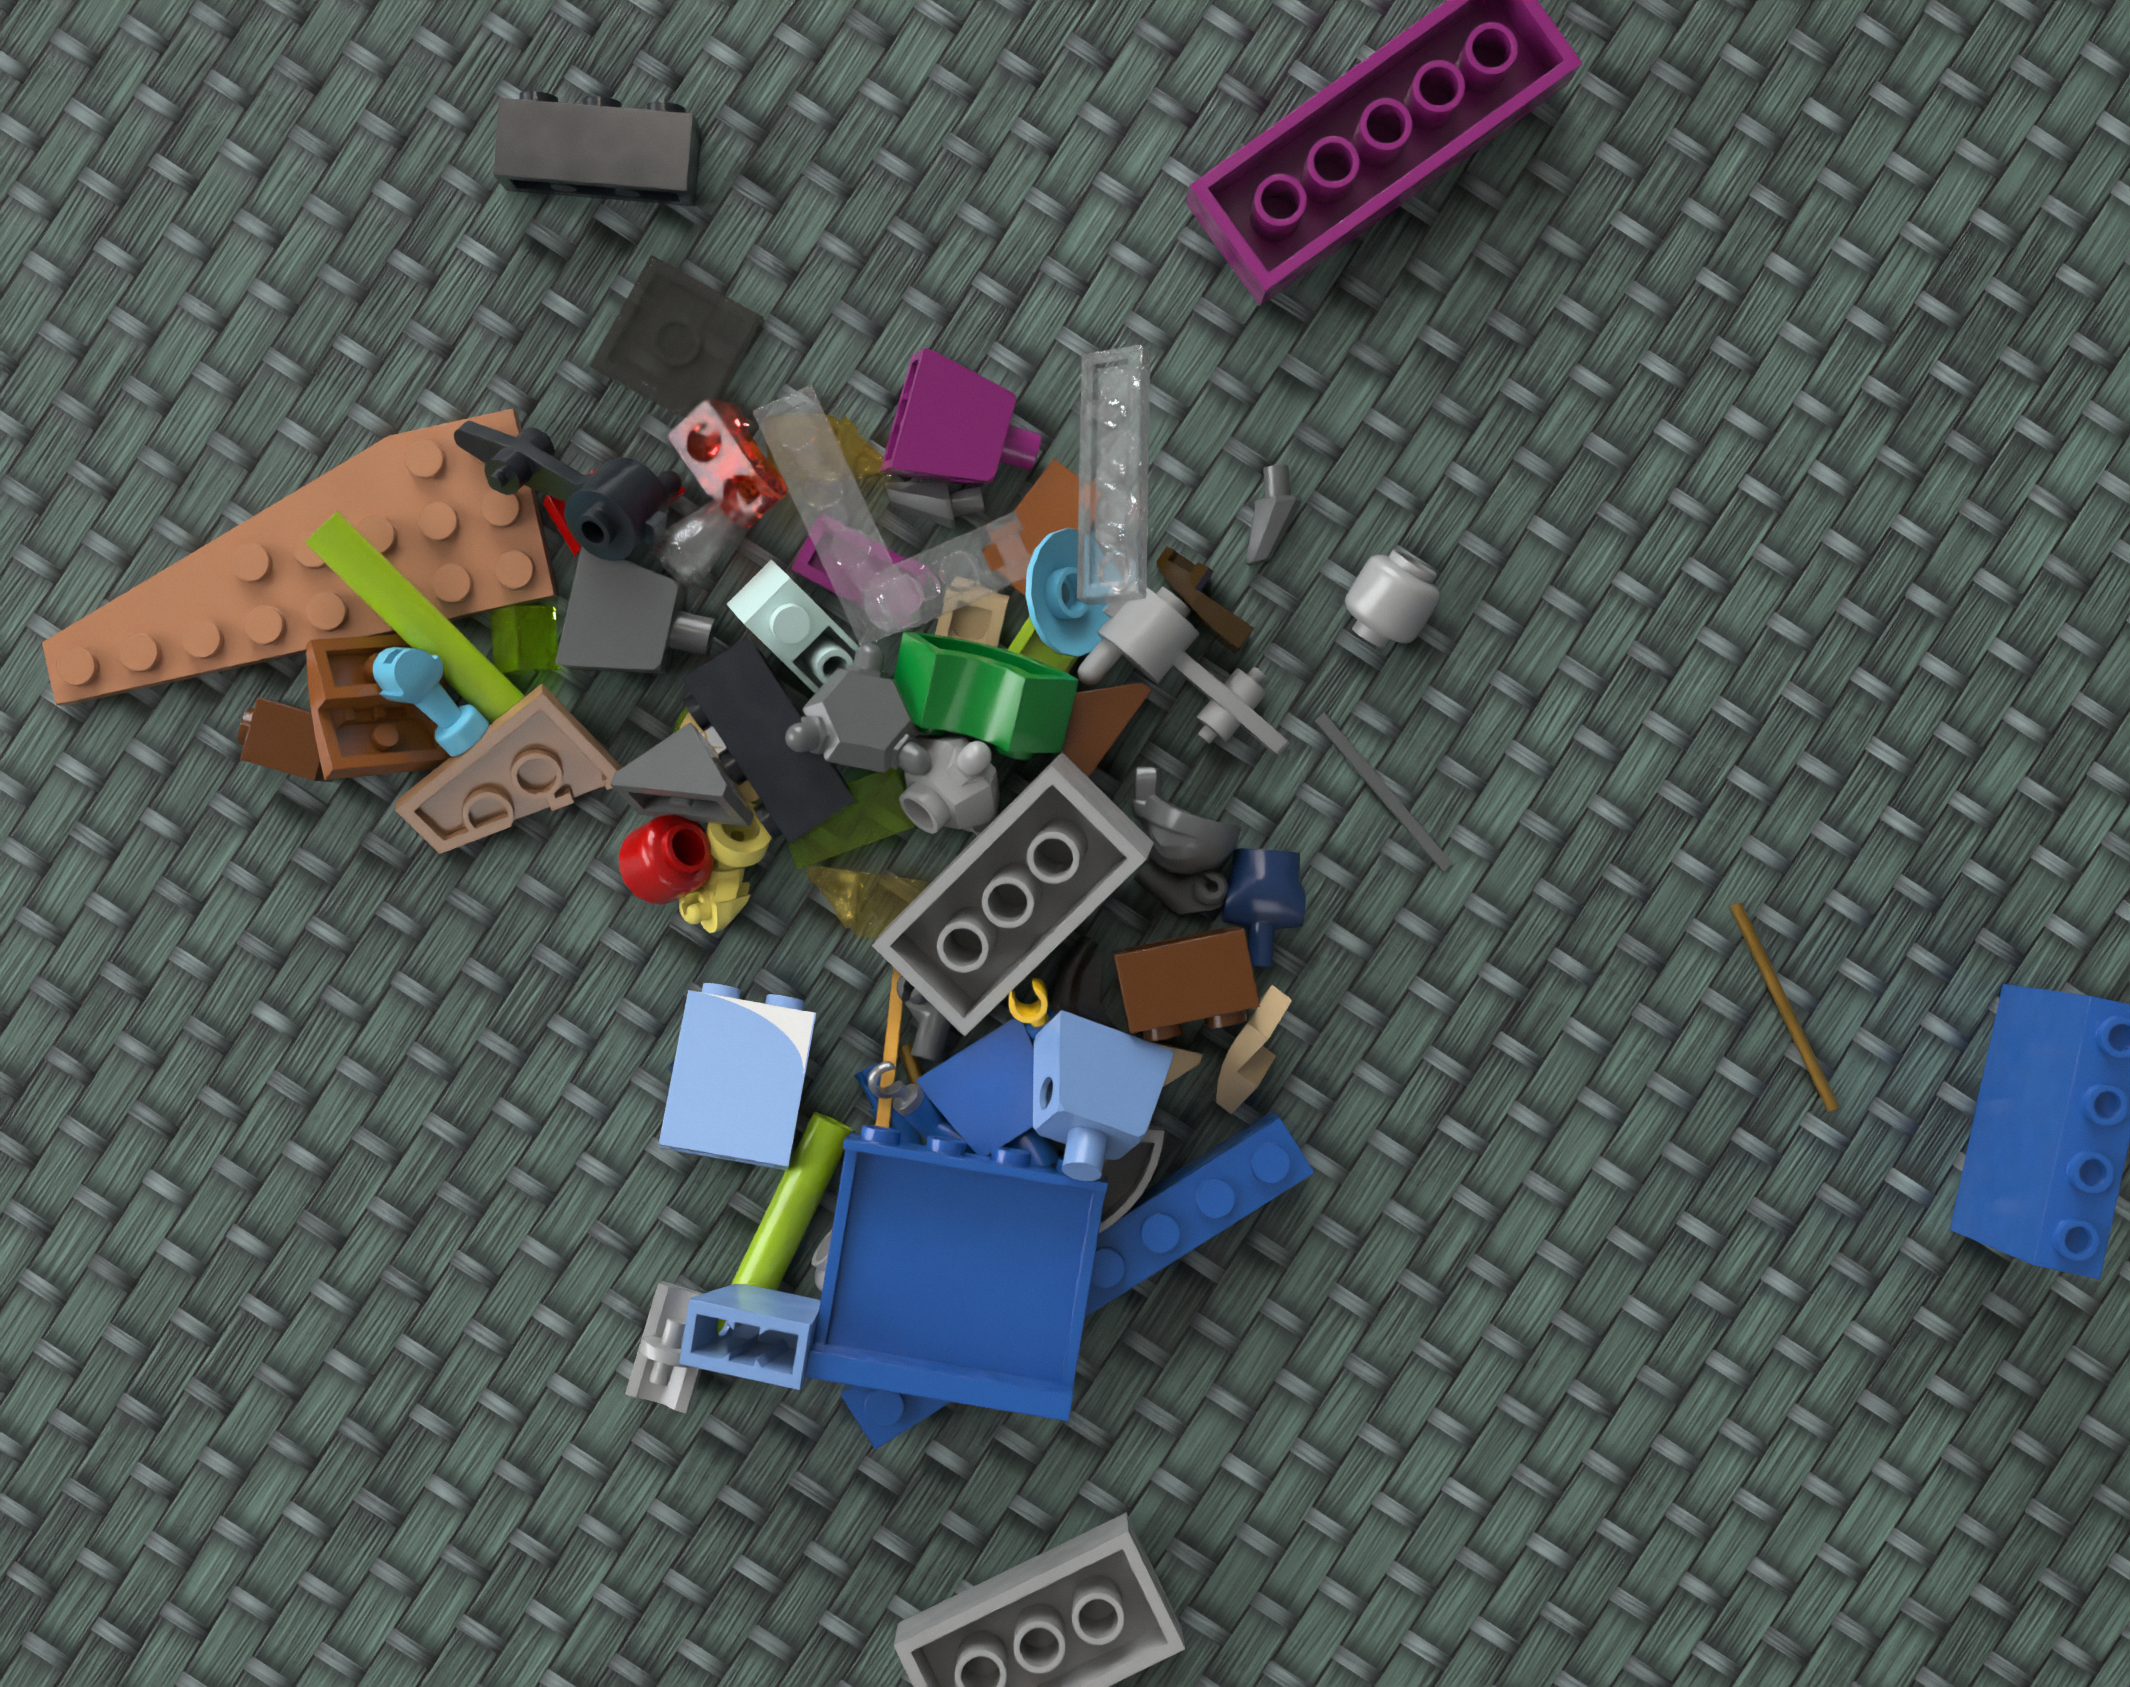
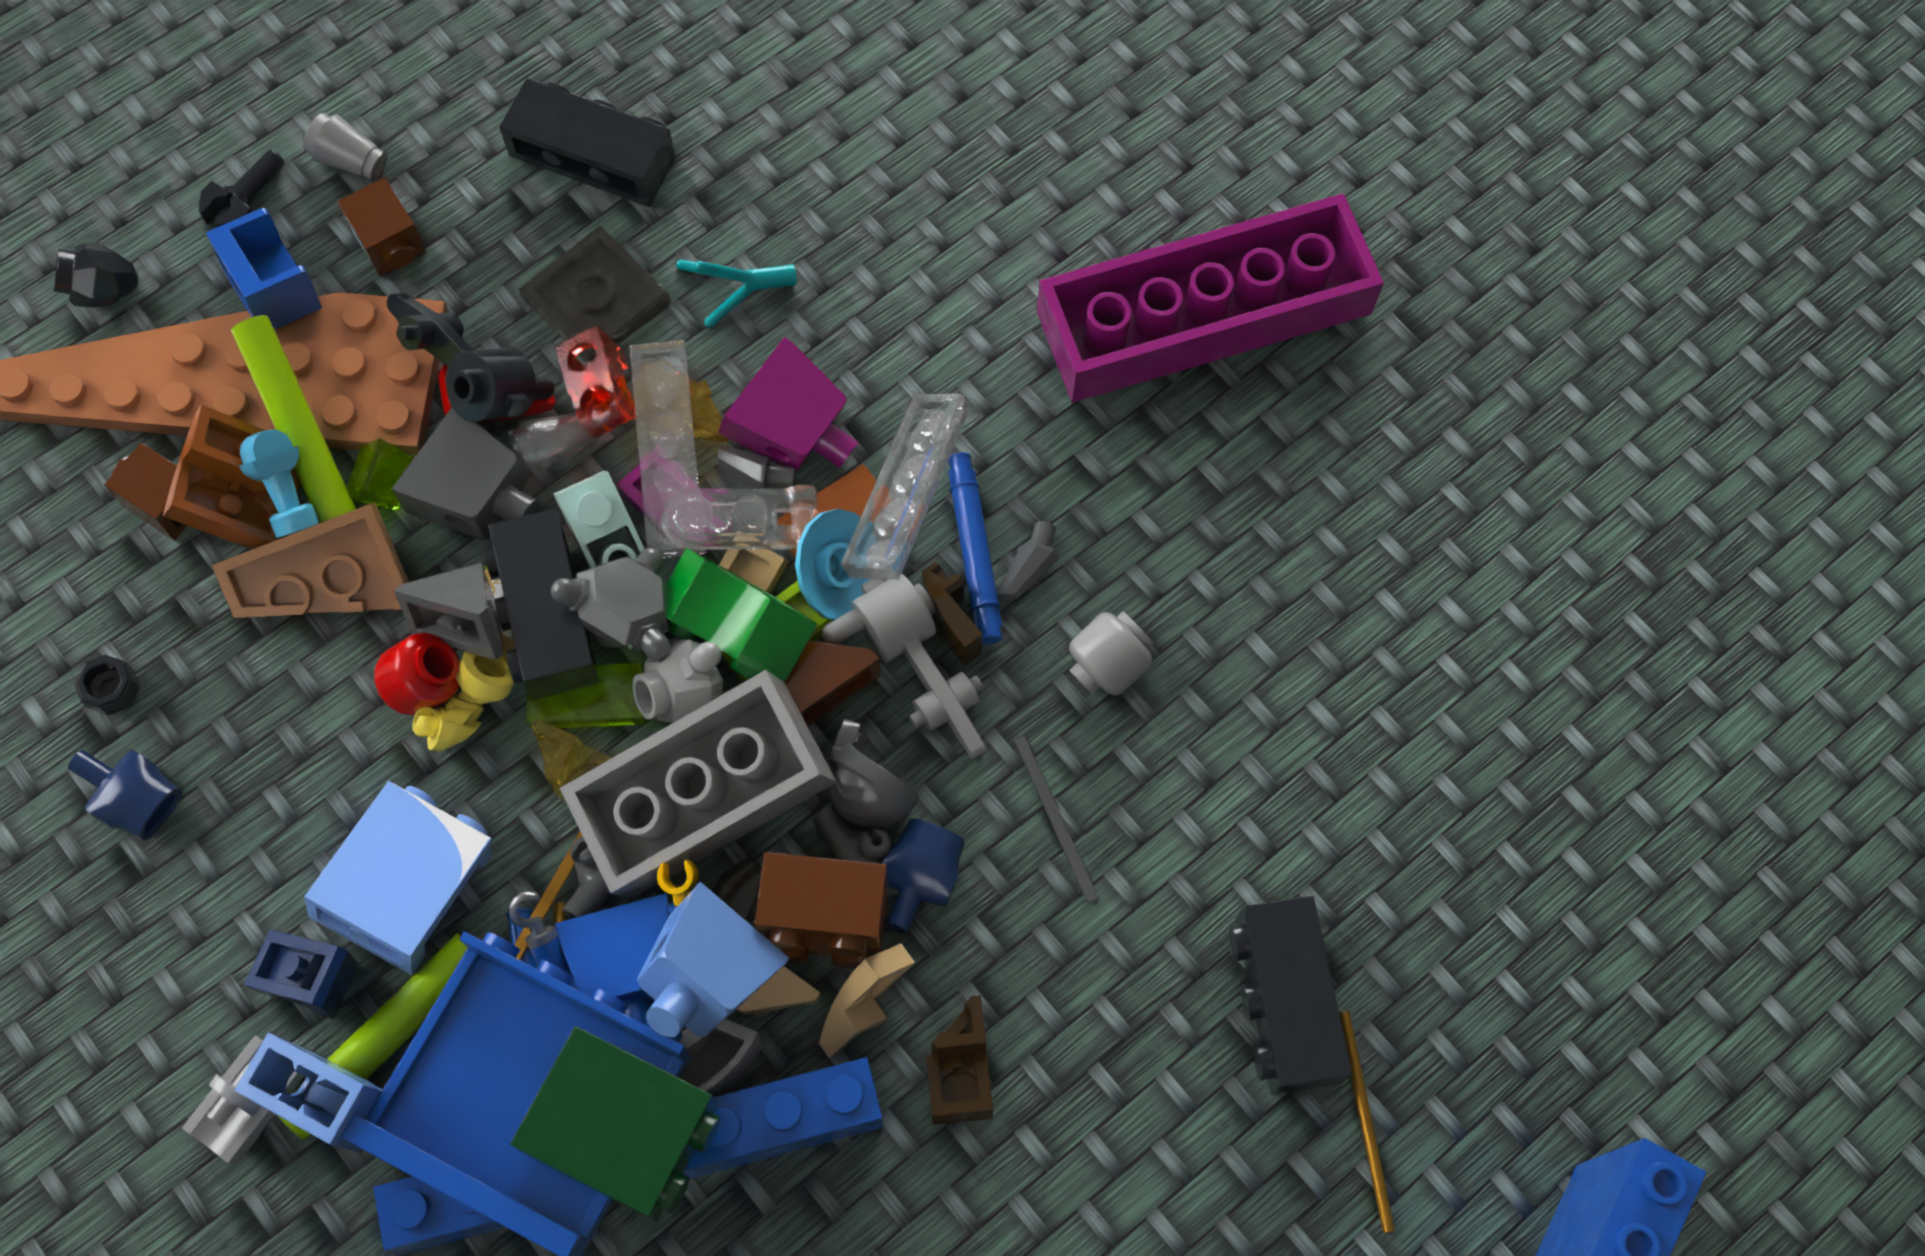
camera: 20 degrees right, 20 degrees down
none -> black rock [53,243,139,308]
none -> dark blue piece [68,749,182,841]
none -> black tile [74,654,140,716]
none -> black bar [199,150,284,227]
none -> blue panel [206,208,322,330]
none -> dark blue slope [244,930,358,1019]
none -> light grey cone [303,113,388,181]
none -> reddish brown brick [337,177,426,276]
none -> dark green brick [509,1026,721,1223]
none -> teal plant [676,259,797,328]
none -> dark brown slope [926,995,993,1125]
none -> blue piece [948,452,1003,645]
none -> black brick [1229,895,1353,1095]

